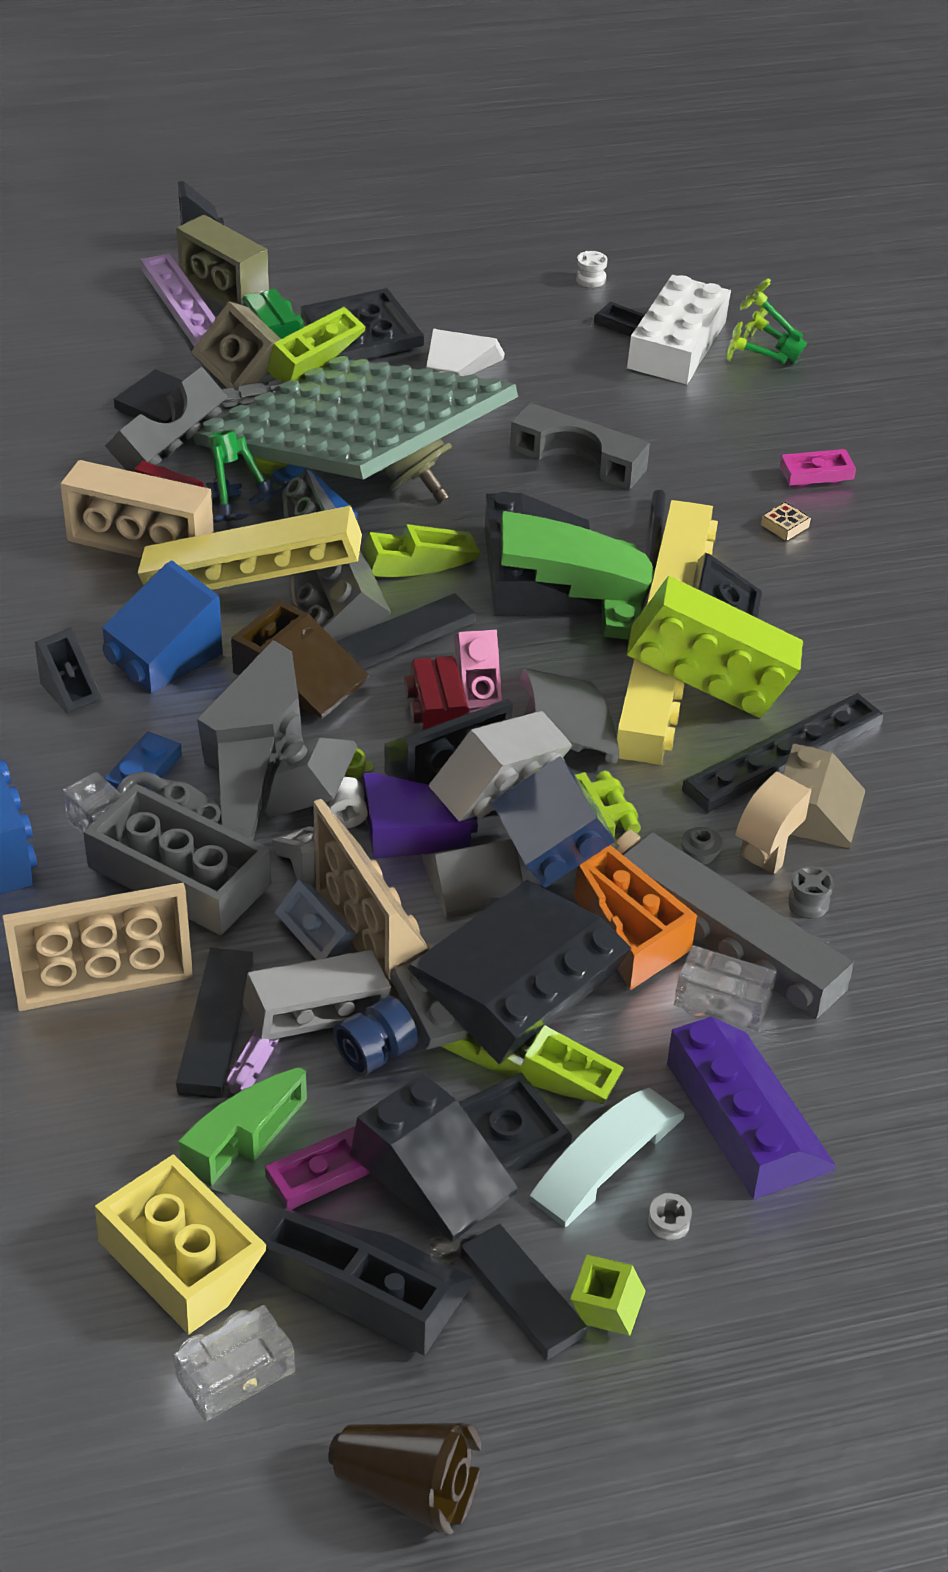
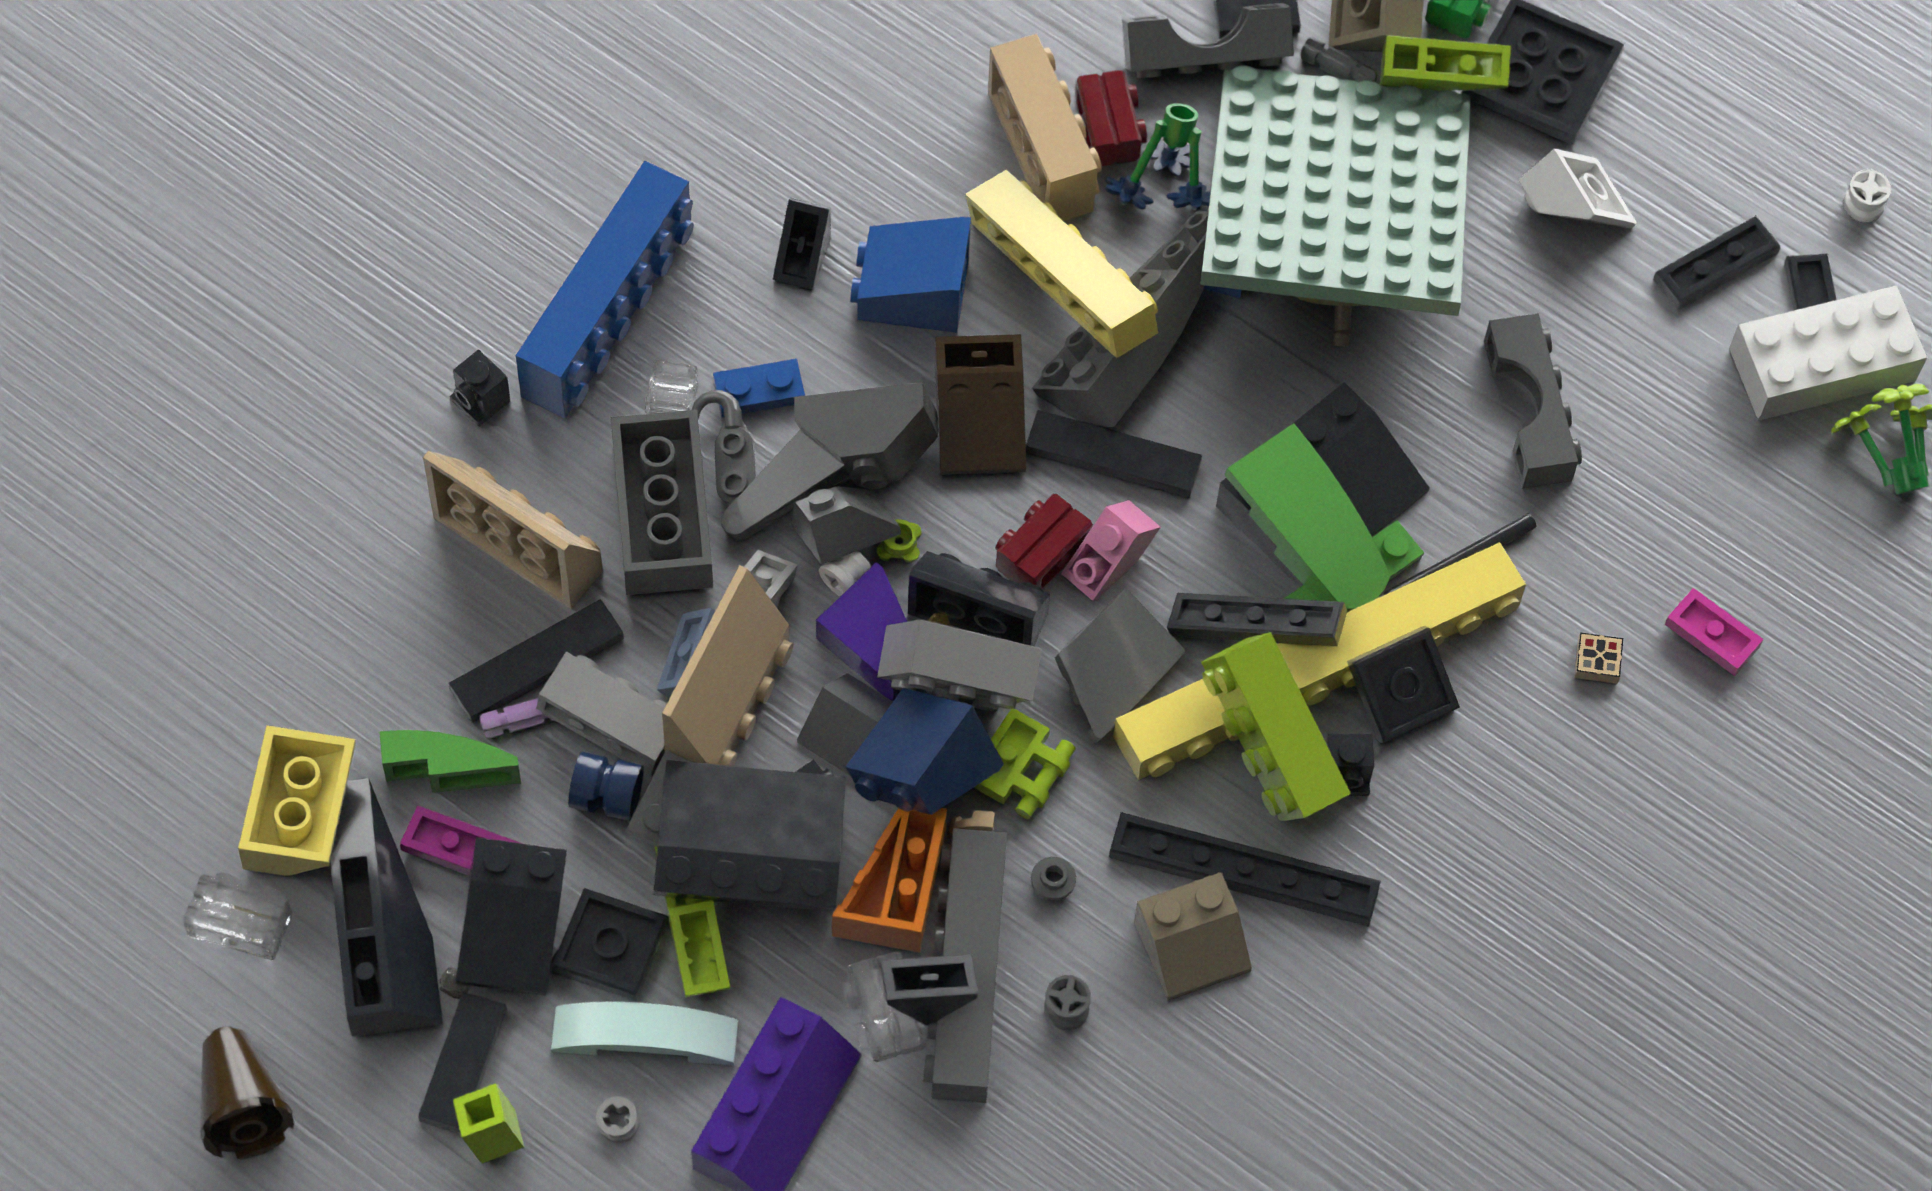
camera: 50 degrees right, 20 degrees up
lime slope [362,524,480,577] -> none
tan brick [735,771,811,874] -> none
none -> black slope [880,955,979,1026]
none -> black tile [1167,593,1347,647]
none -> black tile [1653,216,1781,310]

